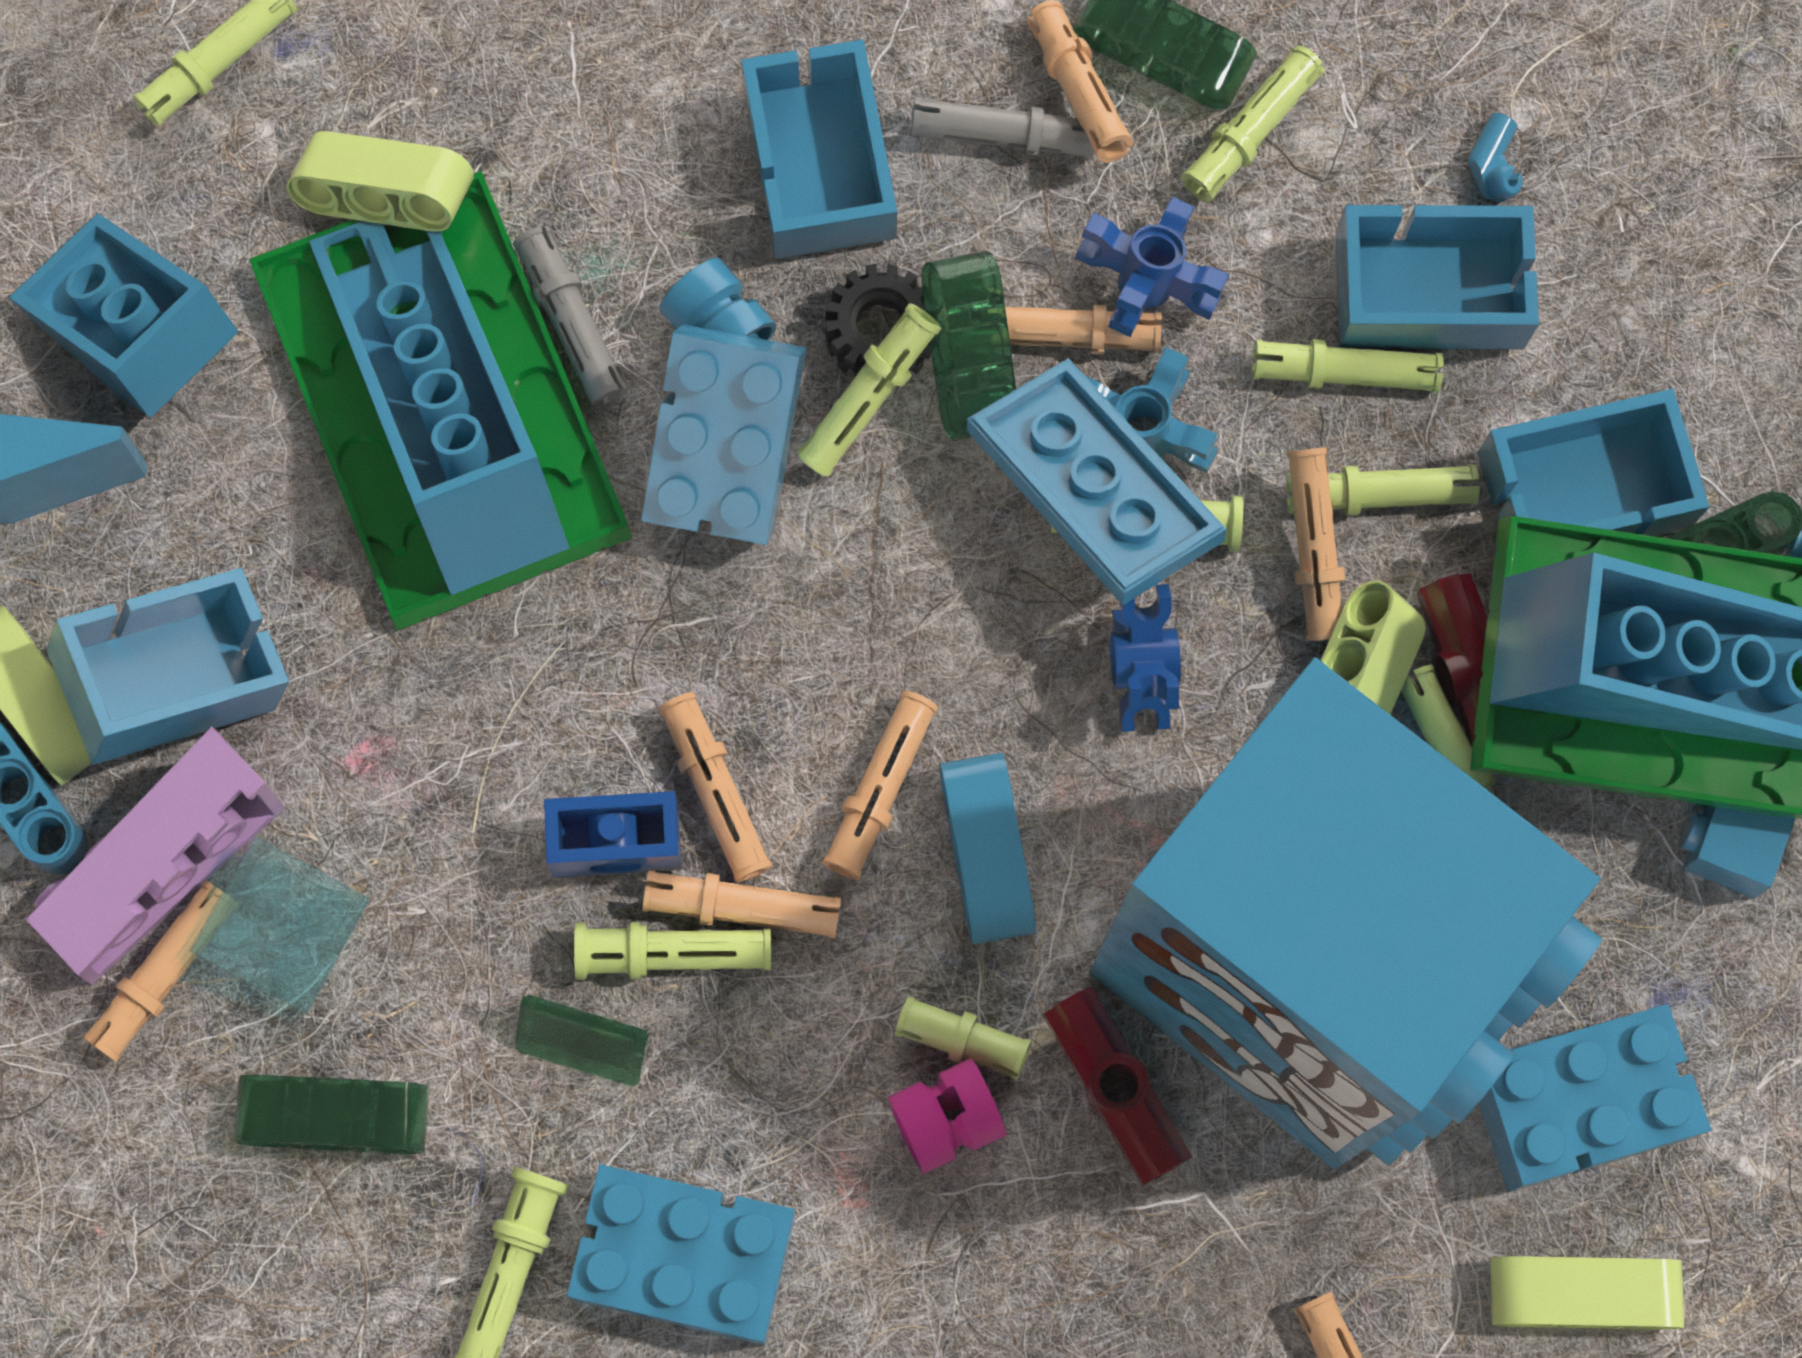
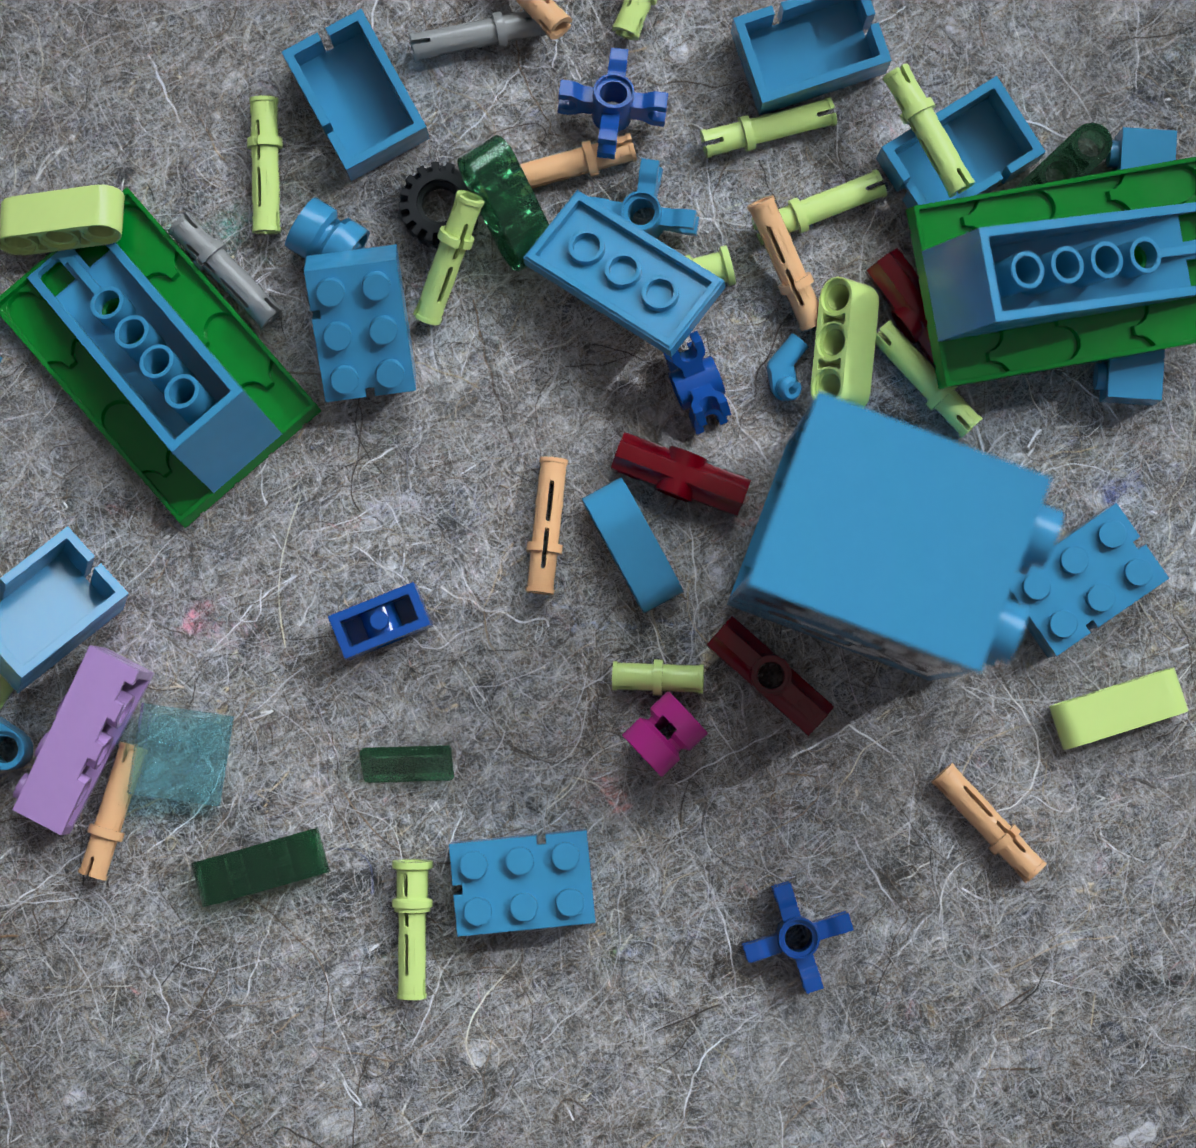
camera: 15 degrees left, 10 degrees up
yellowish green pin [574,922,771,980] -> none
light nougat pin [642,870,841,939] -> none
light nougat pin [658,692,773,883] -> none
none -> yellowish green pin [247,95,283,235]
none -> dark red piece [611,432,751,517]
none -> dark azure arm [766,333,809,401]
none -> yellowish green pin [882,63,976,198]

